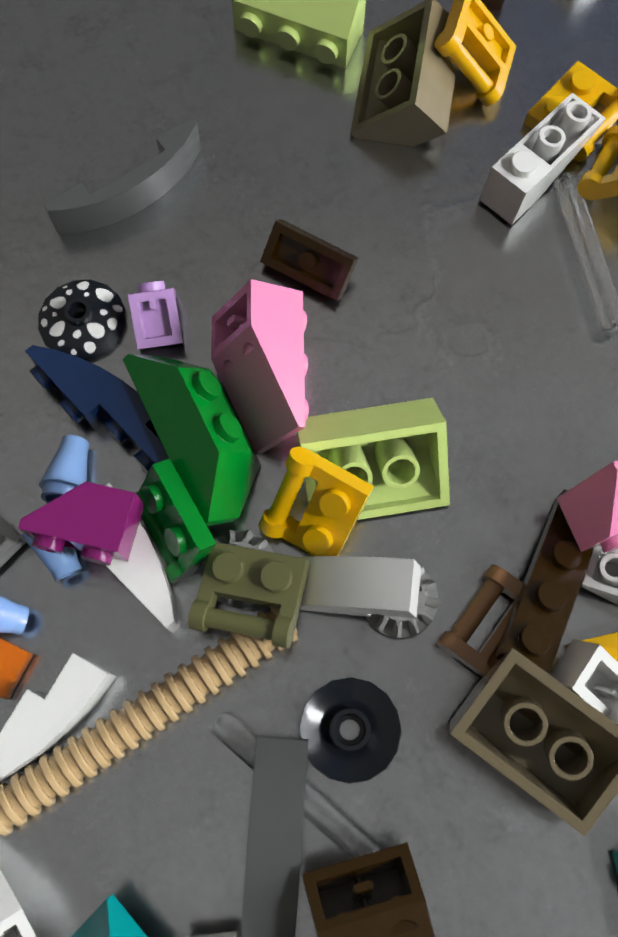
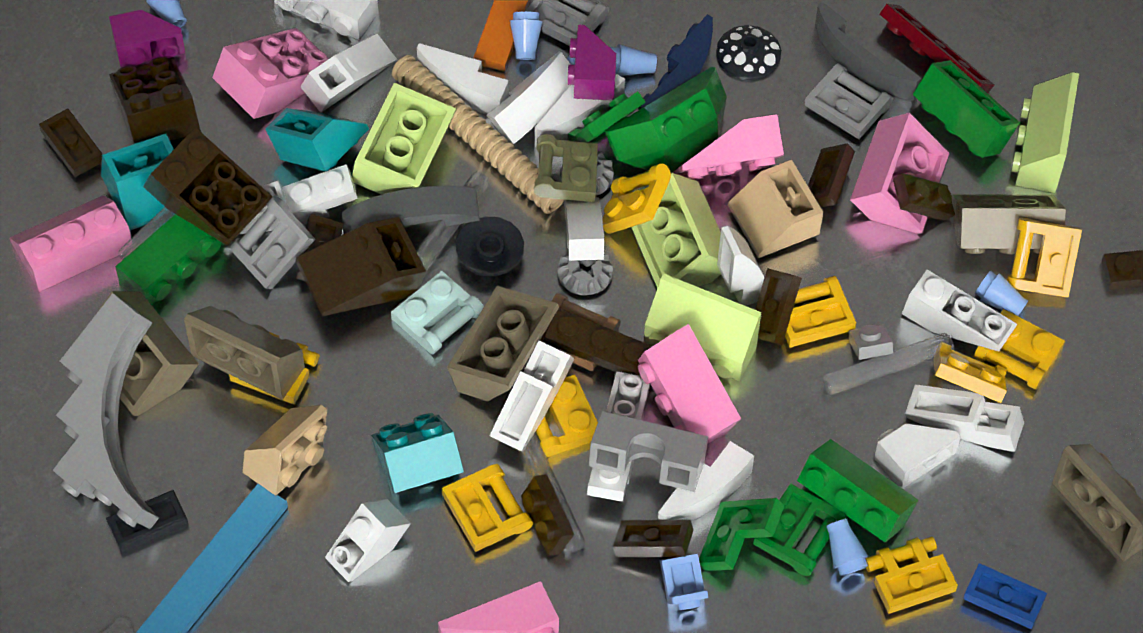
camera: 80 degrees right, 15 degrees down
lavender bracket [128,281,183,350] -> none
none -> yellowish green slope [352,83,456,194]
none -> light aqua plate [391,271,484,354]
none -> white slope [487,51,571,144]
none -> yellowish green slope [644,273,761,381]
none -> white slope [717,226,764,306]
none -> tan slope [728,160,823,258]
none -> dark brown plate [755,268,802,345]
none -> yellow plate [785,276,856,348]
none -> light grey plate [805,63,894,139]
none -> light grey plate [849,324,893,360]
none -> bright pink slope [850,113,949,234]
none -> dark red plate [879,4,994,93]
none -> dark brown plate [893,173,955,221]
none -> green brick [913,60,1020,158]
none -> light blue cone [975,271,1028,316]

